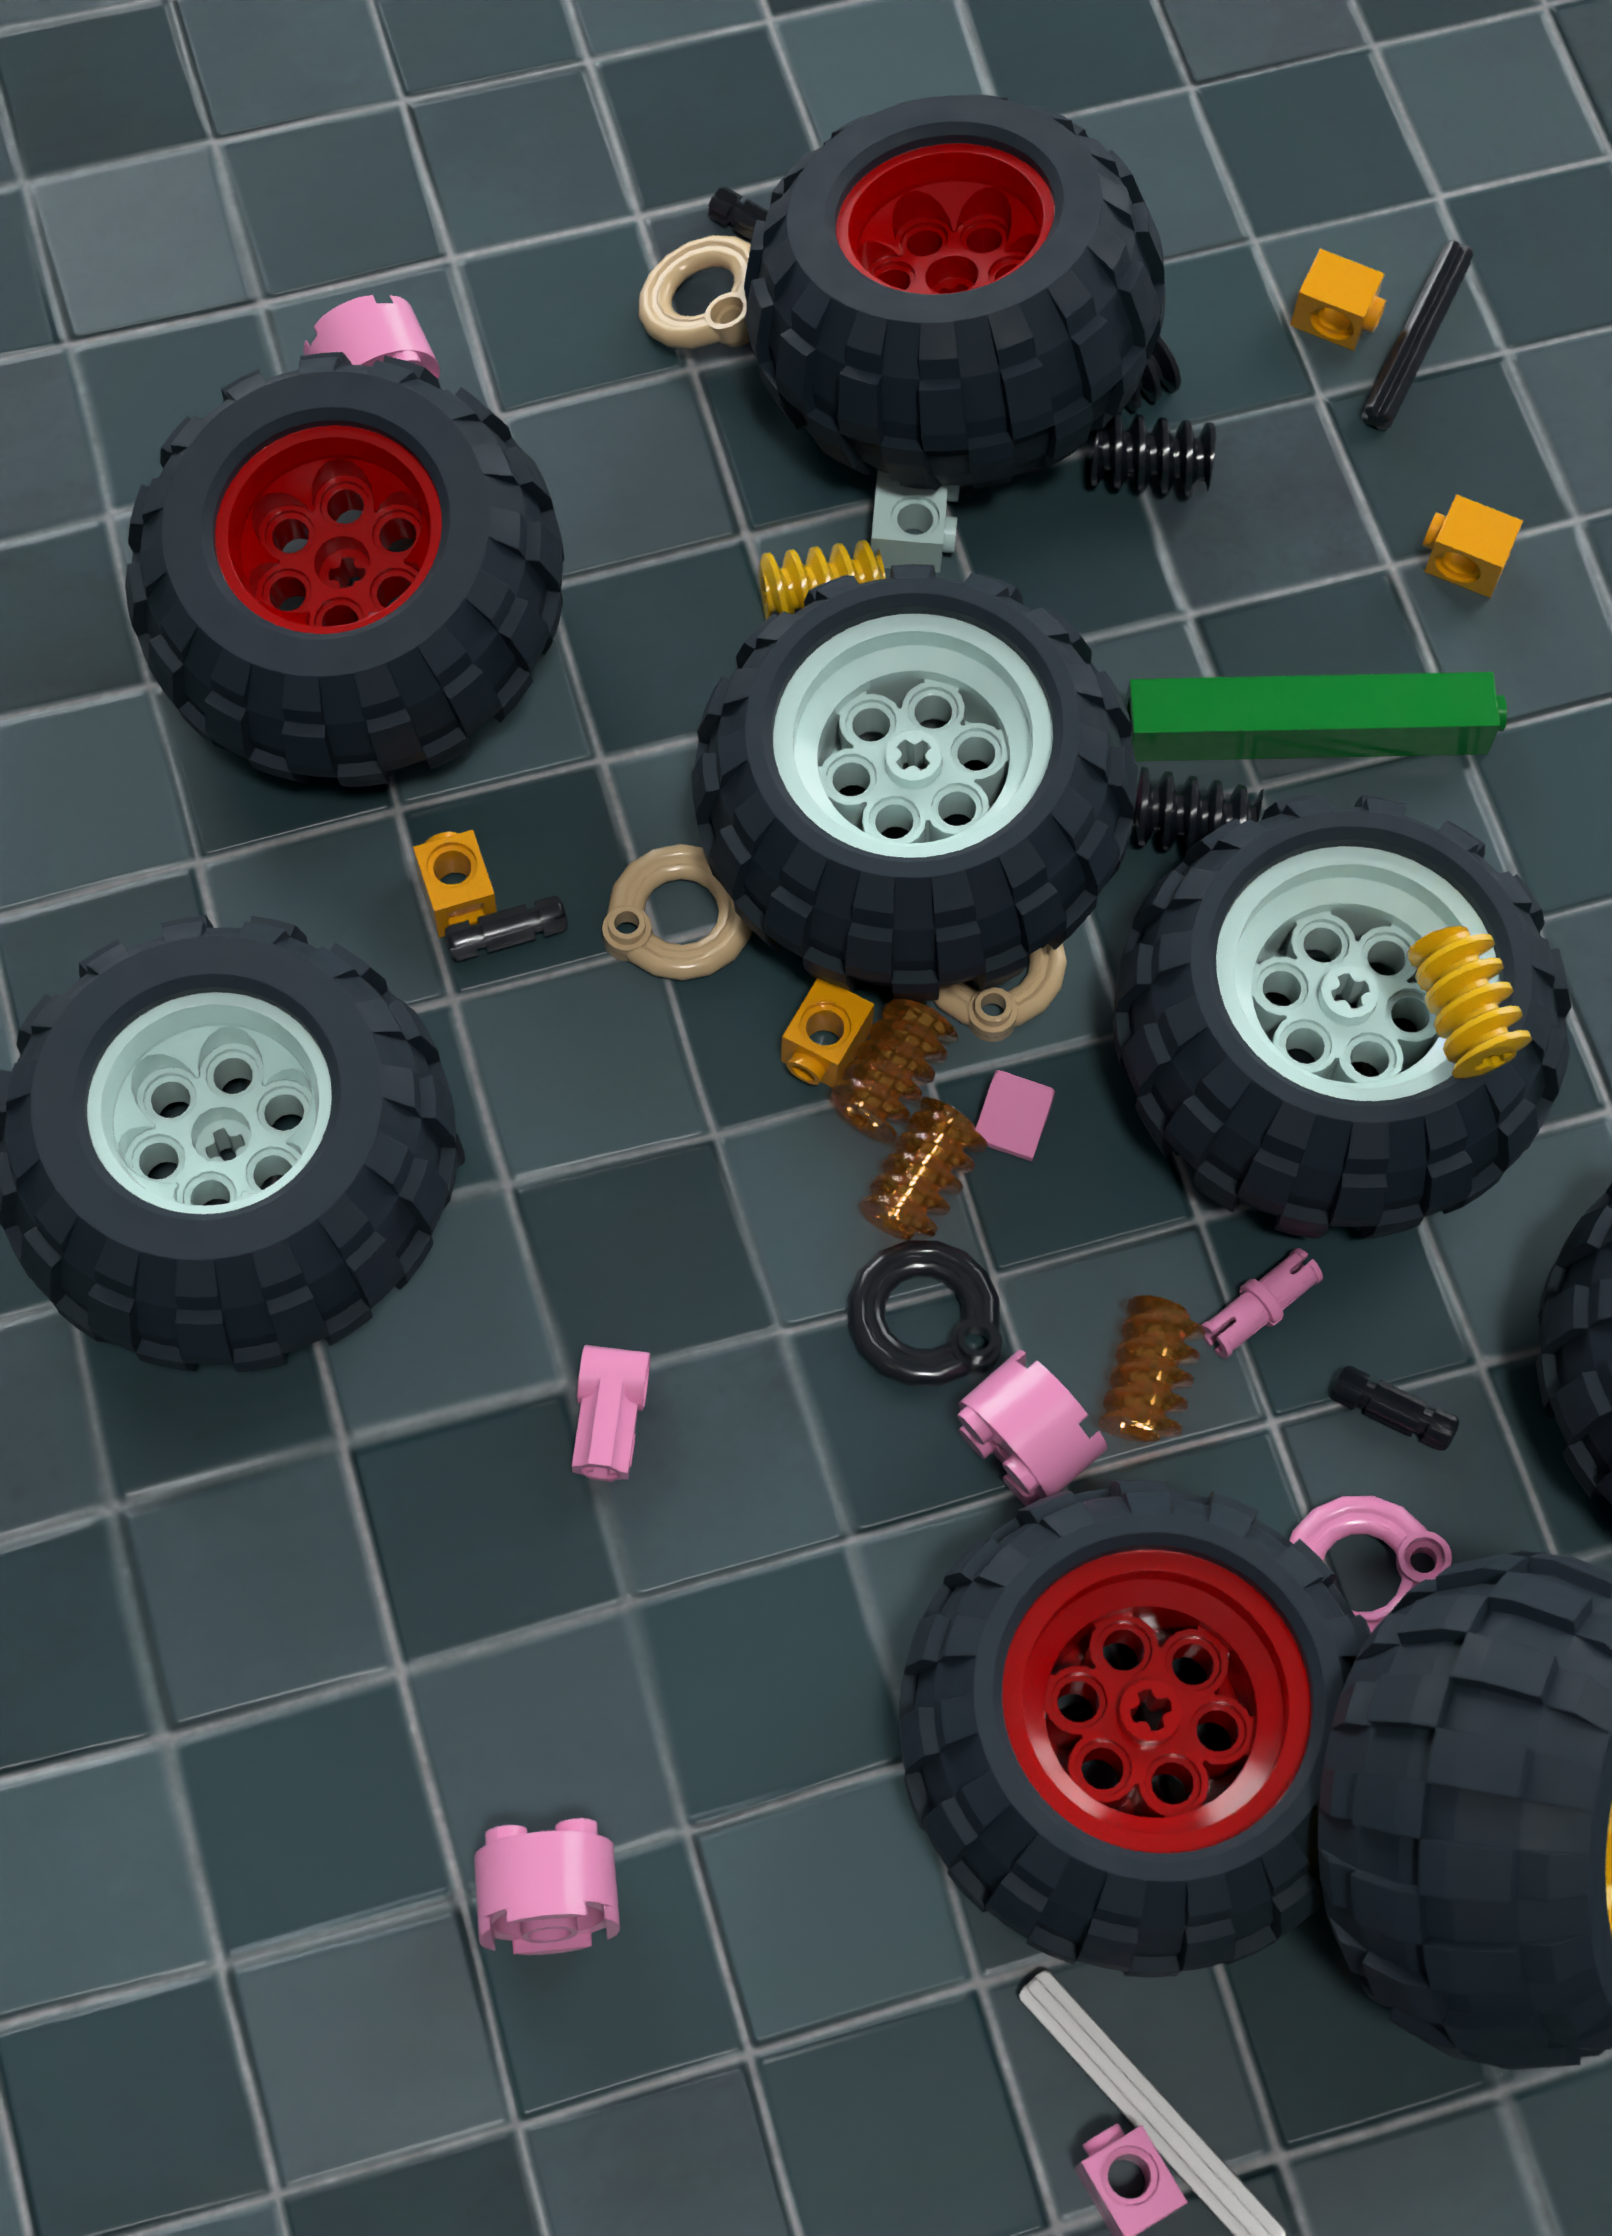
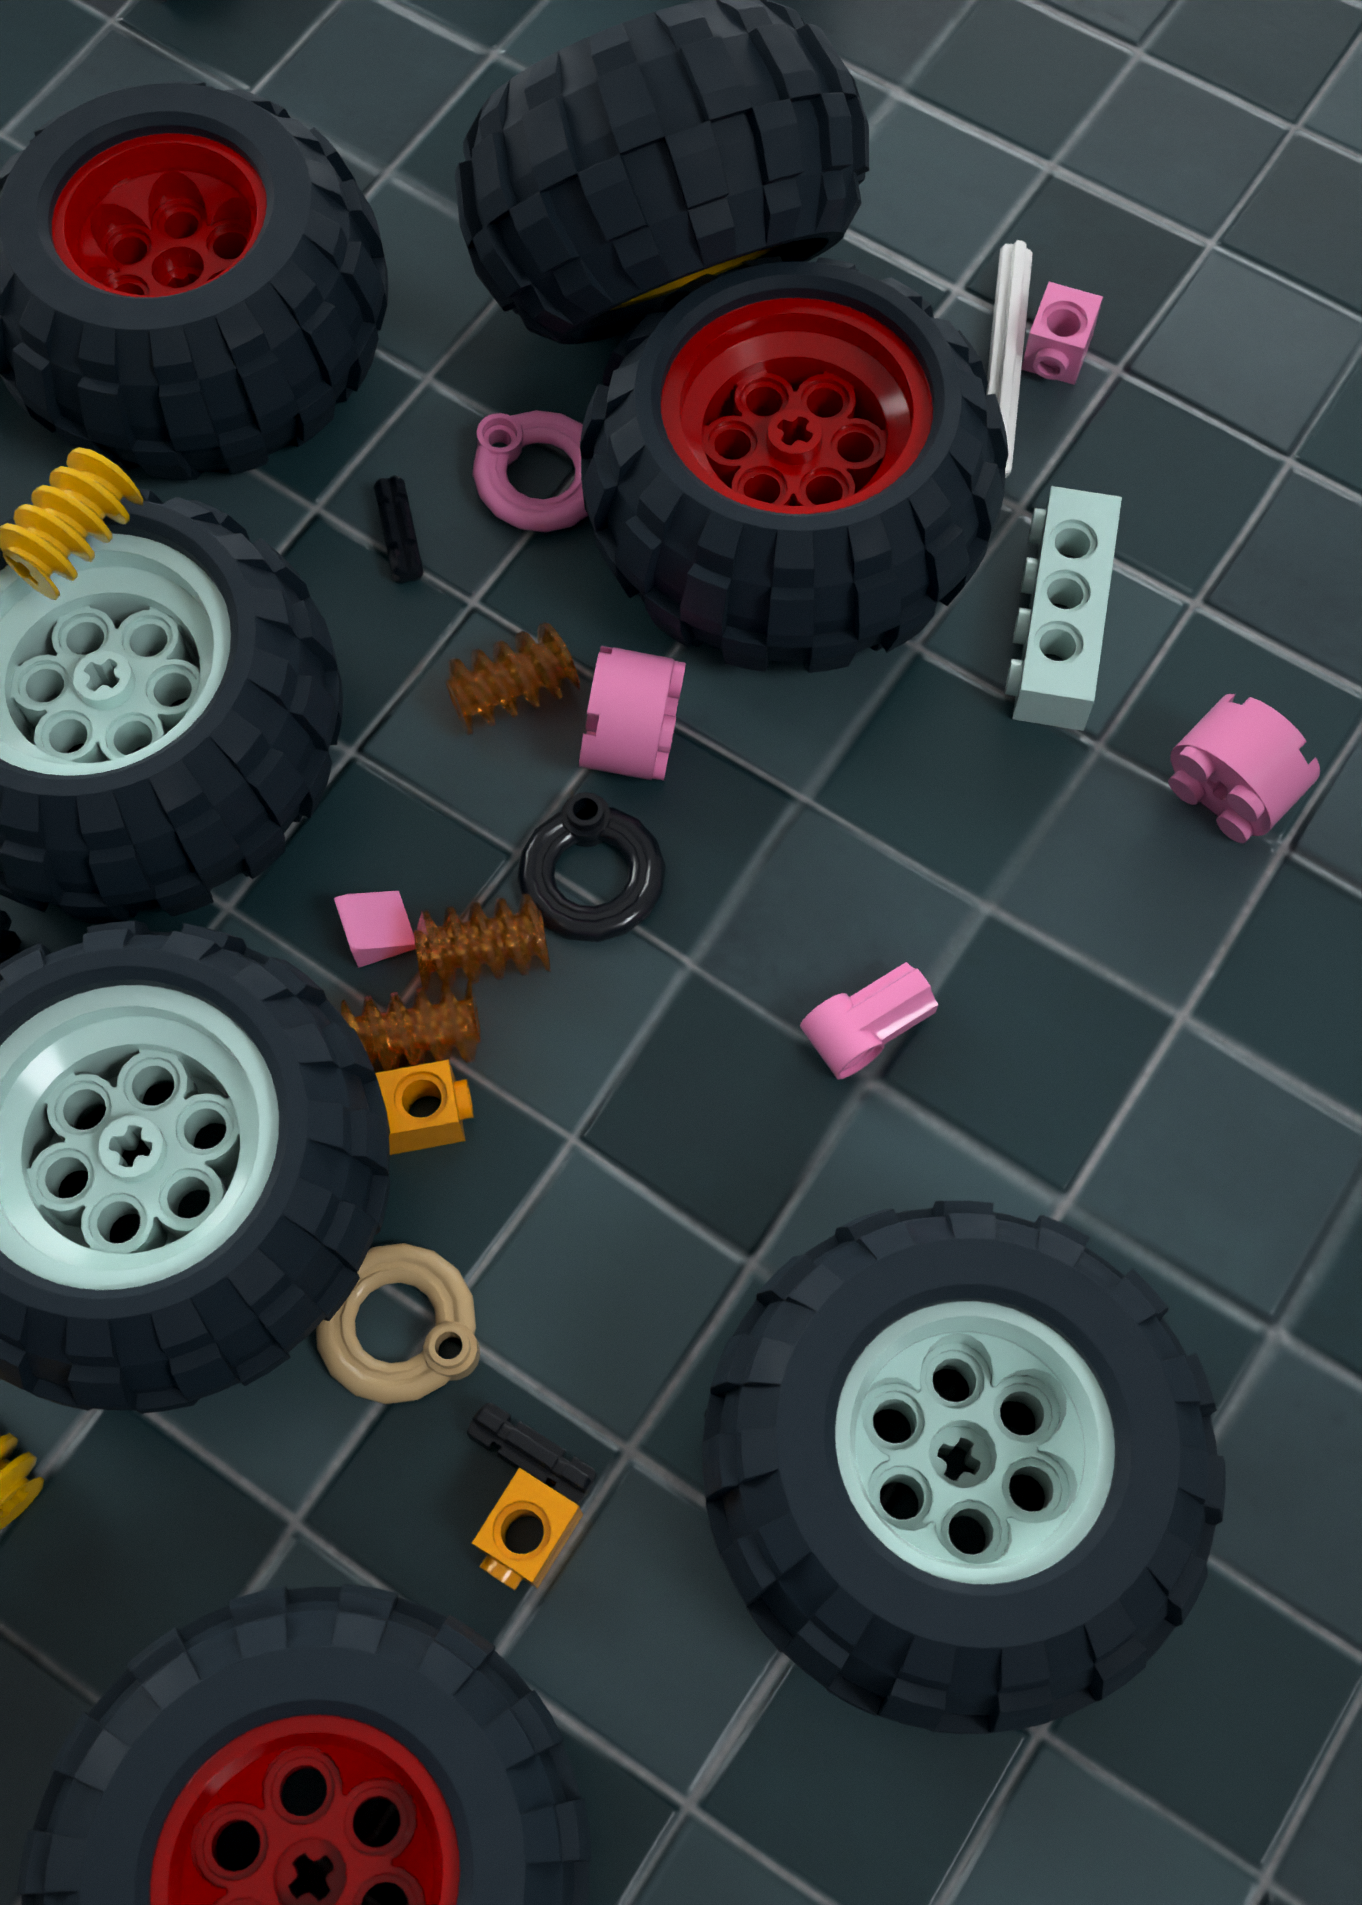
camera: 125 degrees left, 0 degrees up
bright pink pin [1199,1248,1323,1359] -> none
none -> light aqua brick [1005,486,1122,731]

